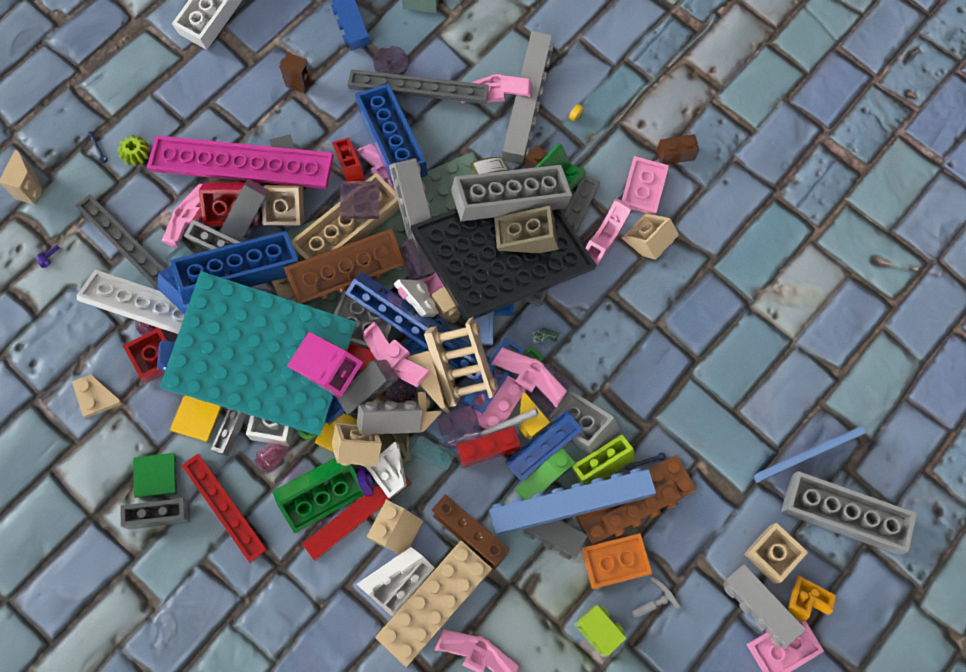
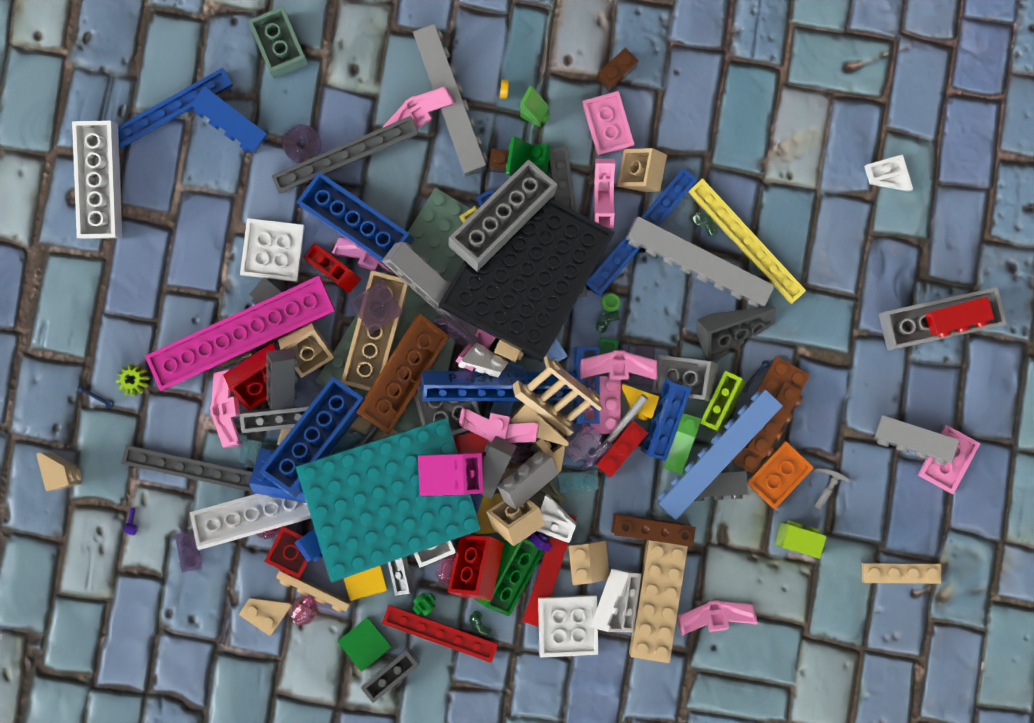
camera: 30 degrees left, 15 degrees up
reddish brown brick [279,52,312,94] -> none
white slope [470,157,509,174] -> none
dark tan slope [494,206,558,253] -> none
tan brick [743,522,808,584] -> none
medium blue tile [754,426,866,483] -> none
light orange brick [787,575,836,621] -> none
none -> clear purple plate [175,531,203,573]
none -> white plate [240,218,305,282]
none -> tan plate [276,570,352,612]
none -> clear pink head [289,595,318,626]
none -> green gear [413,592,436,616]
none -> red brick [447,535,504,601]
none -> clear green arm [469,611,492,638]
none -> bright green slope [520,86,551,127]
none -> white plate [538,595,598,657]
none -> blue plate [586,168,698,296]
none -> bright green plate [601,293,621,312]
none -> light grey brick [625,216,775,308]
none -> light yellow plate [688,178,806,304]
none -> clear green arm [693,213,717,236]
none -> dark grey wedge [697,306,776,361]
none -> white wing [864,154,913,191]
none -> red brick [925,296,994,338]

